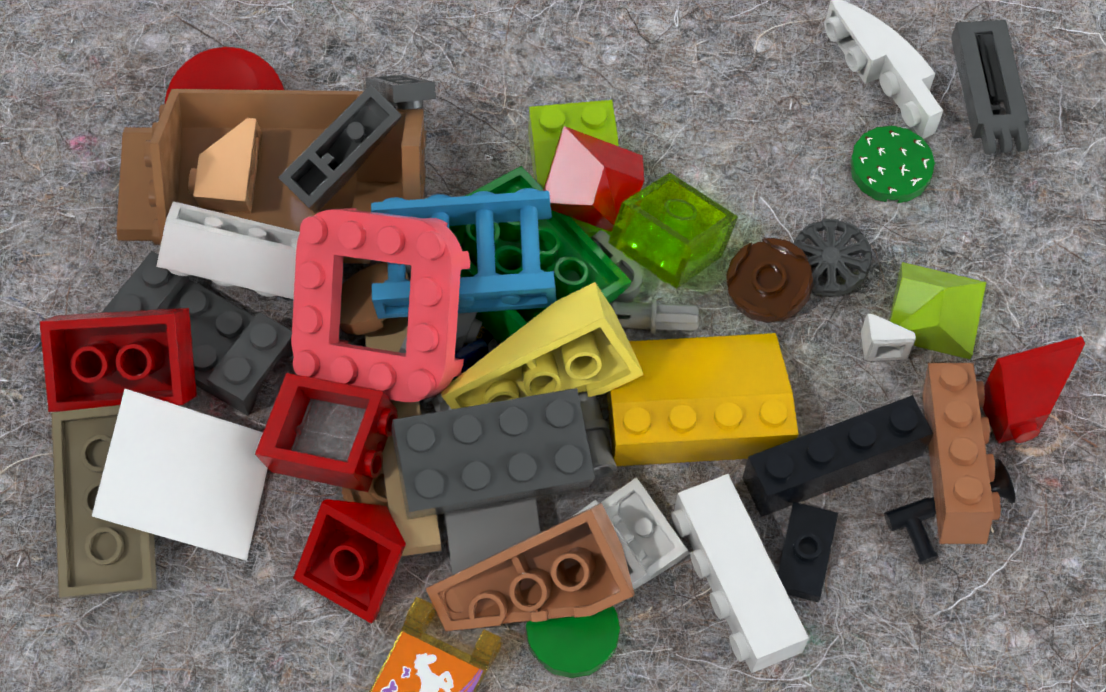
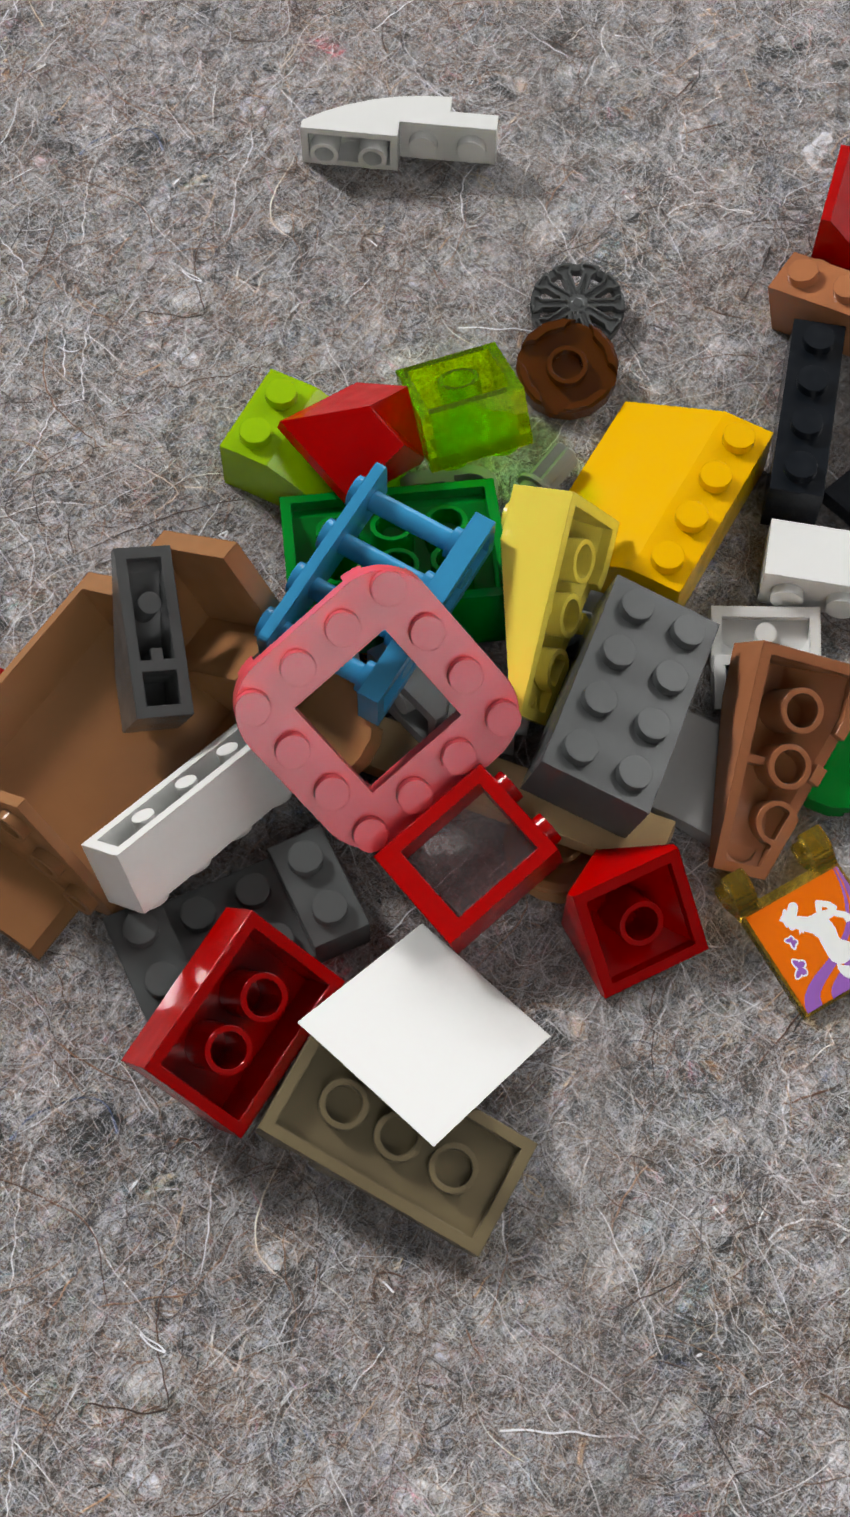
camera: 55 degrees left, 0 degrees up
light nougat slope [188,118,262,213] -> none
dark grey plate [365,74,436,110] -> none
green tile [850,126,935,203] -> none
white slope [861,314,916,361] -> none
lime slope [889,262,986,360] -> none
dark grey hinge [951,20,1029,154] -> none

